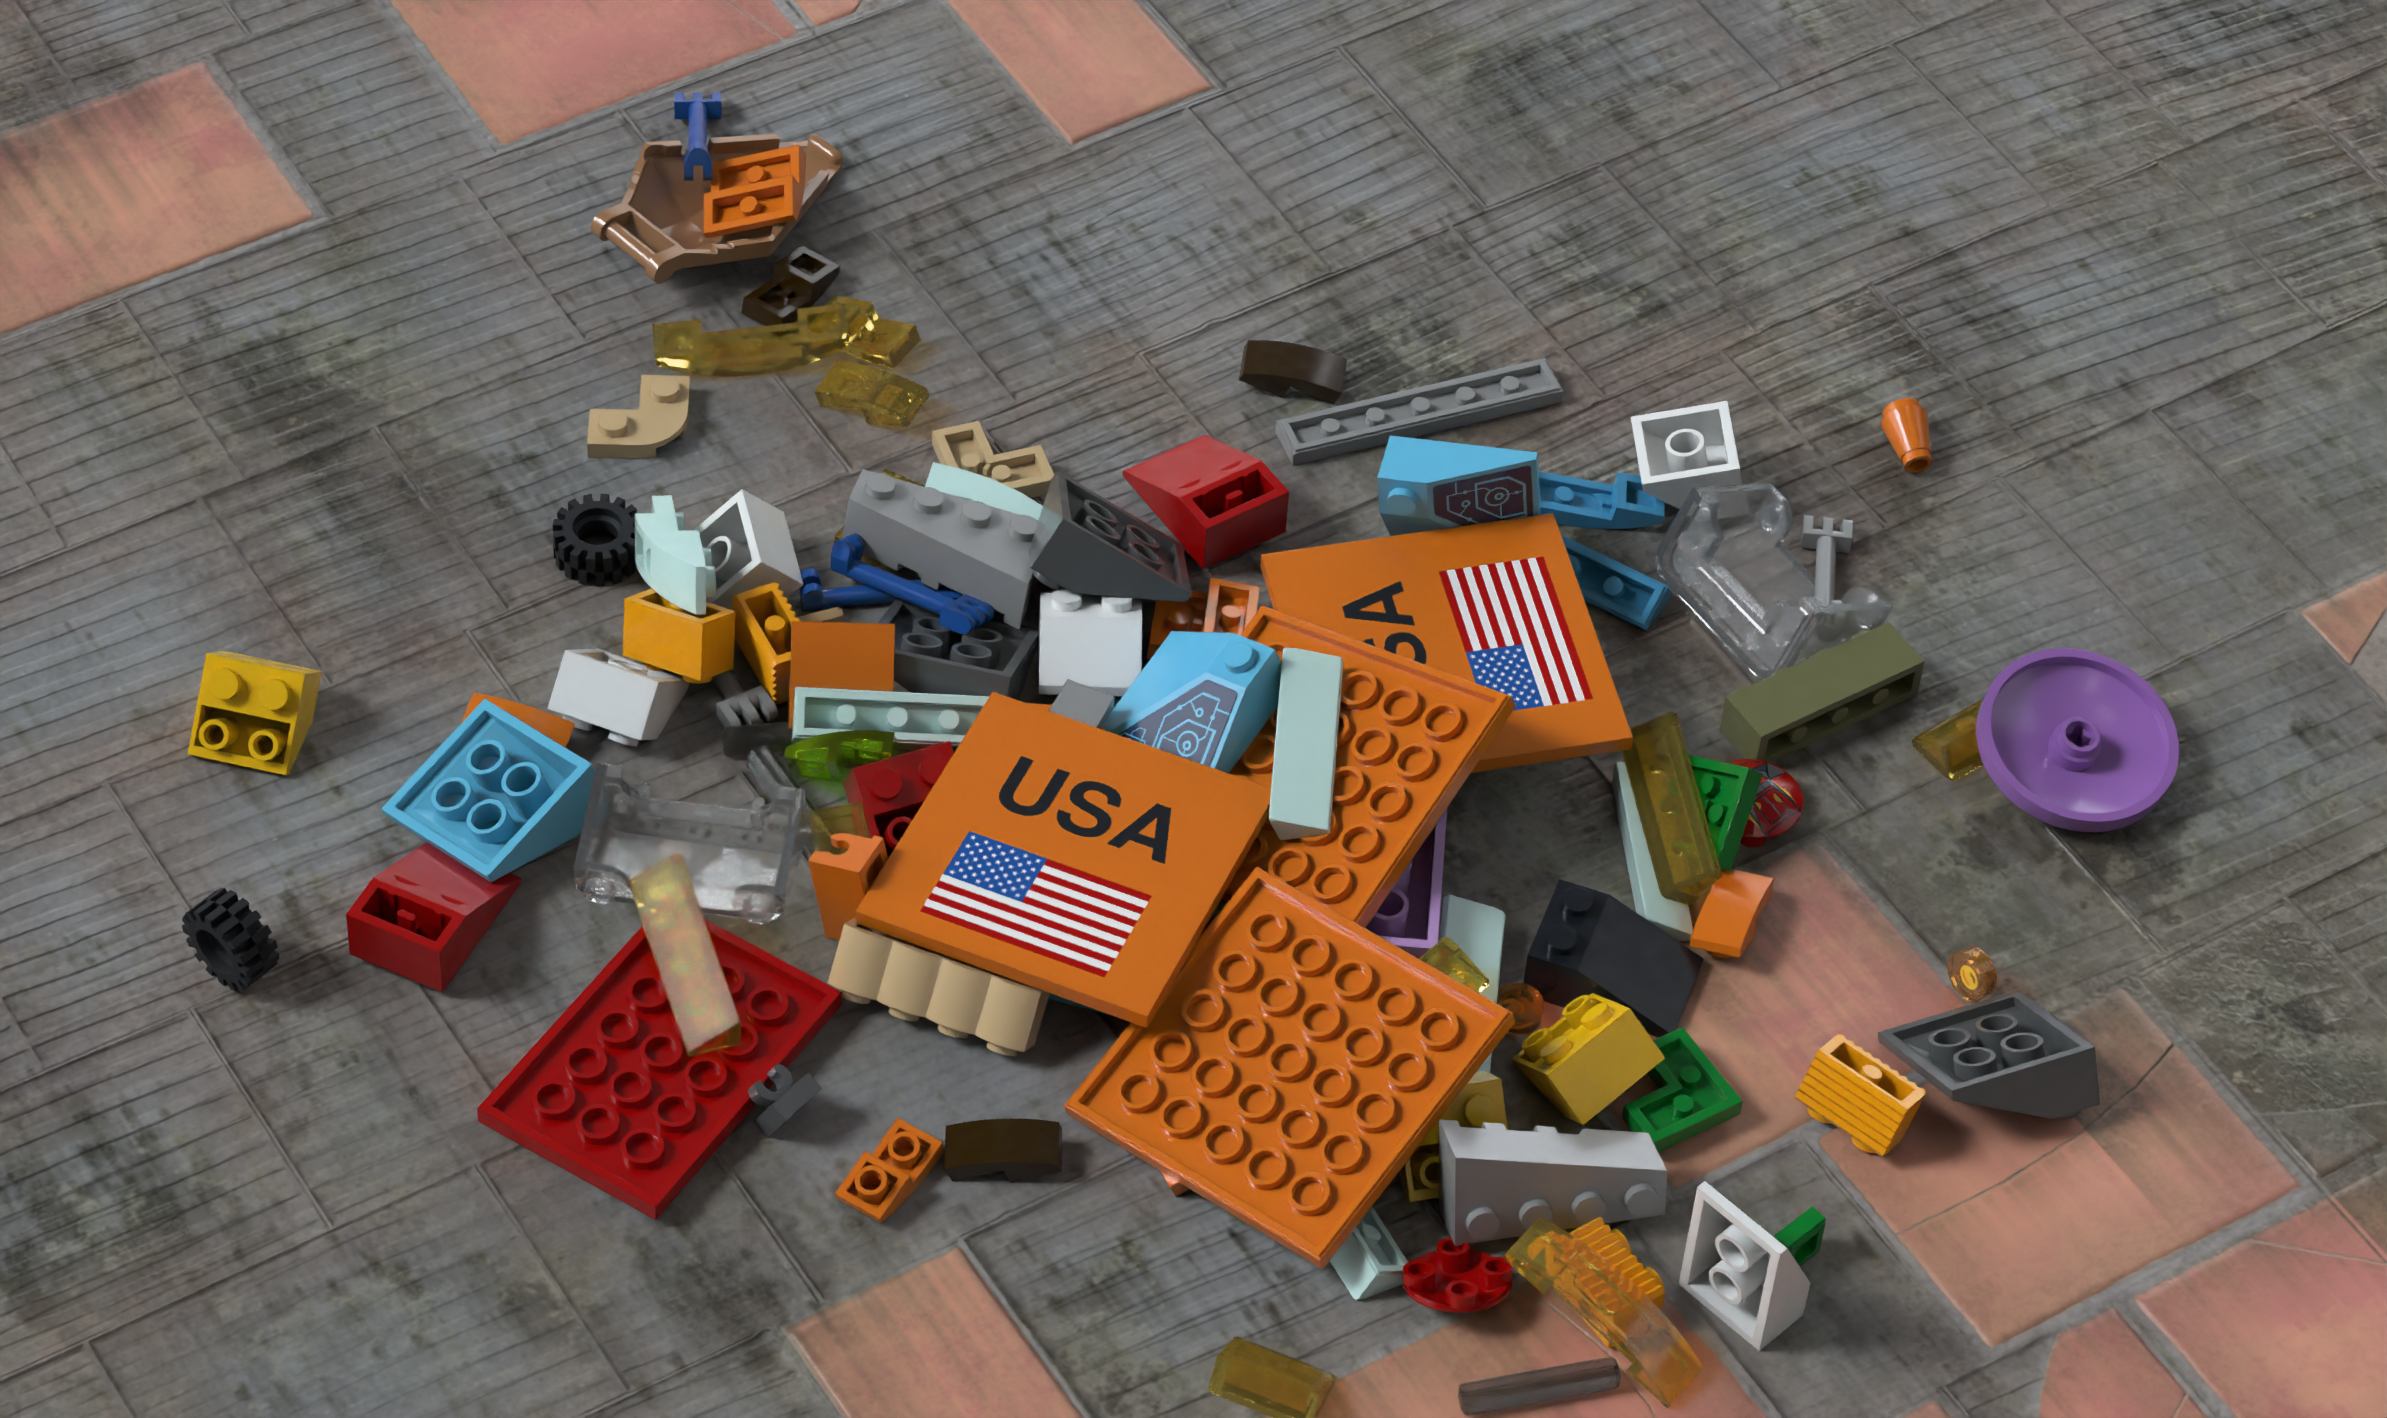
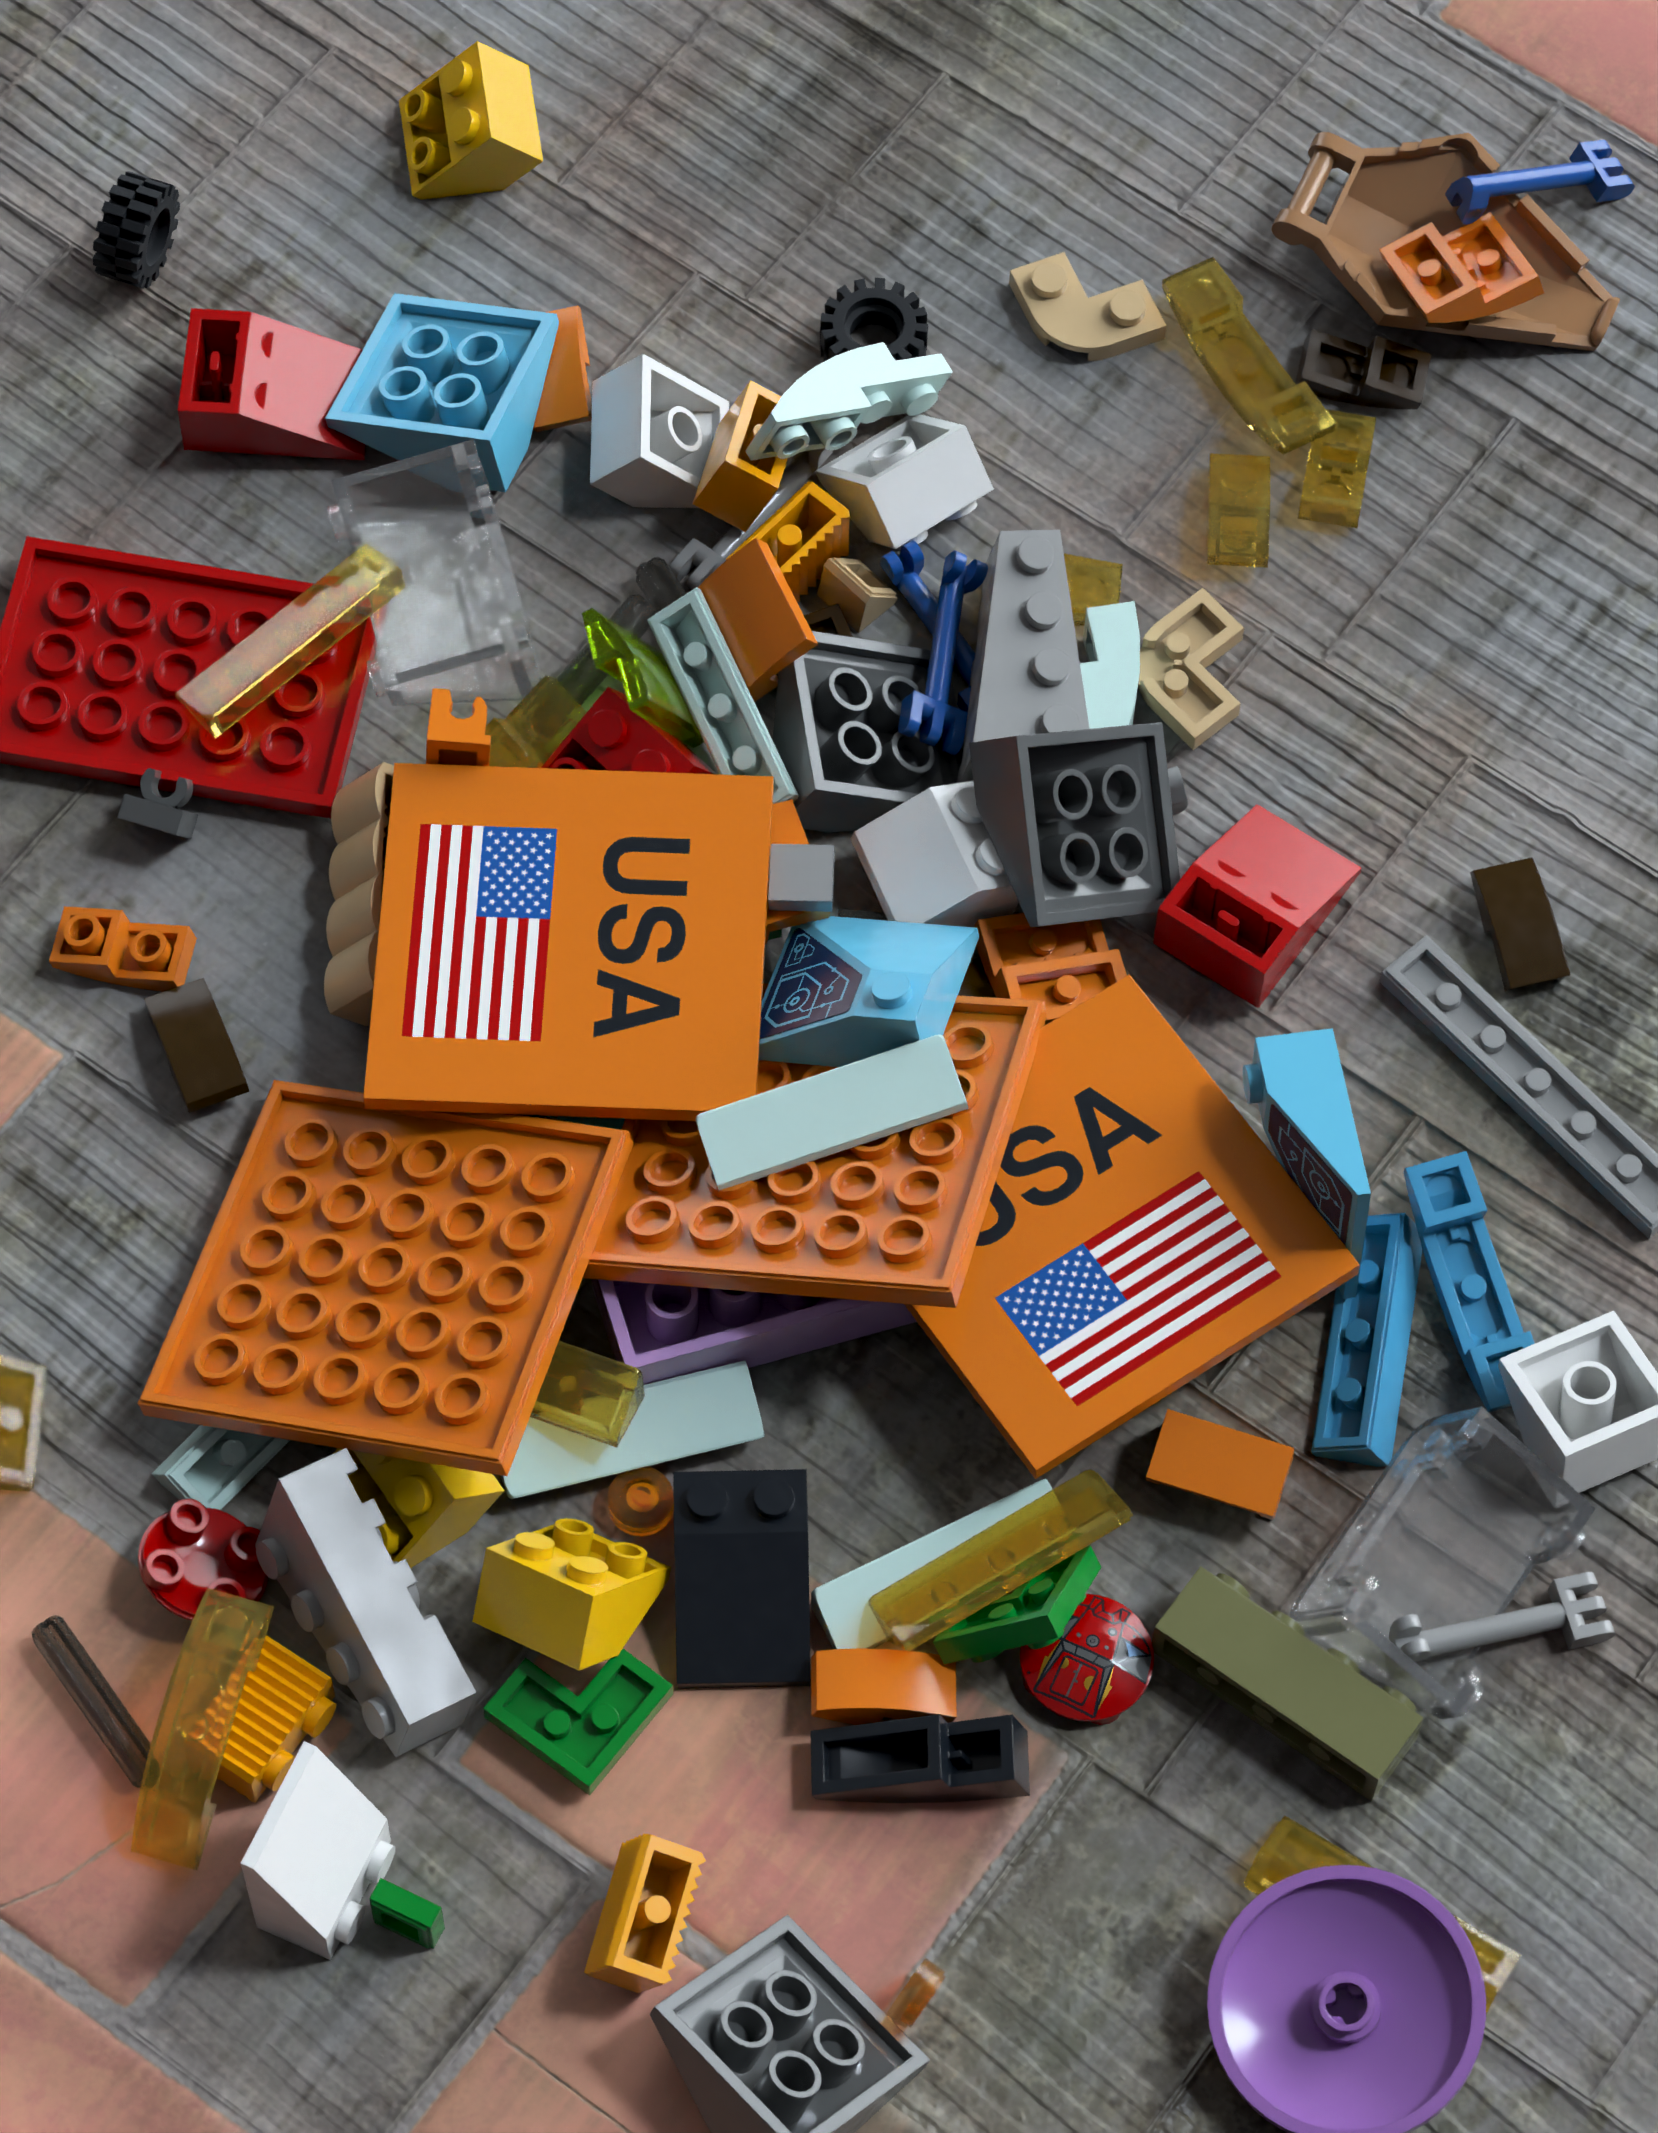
camera: 70 degrees right, 15 degrees up
none -> black slope [810,1714,1030,1803]
none -> orange hinge [1146,1409,1294,1520]

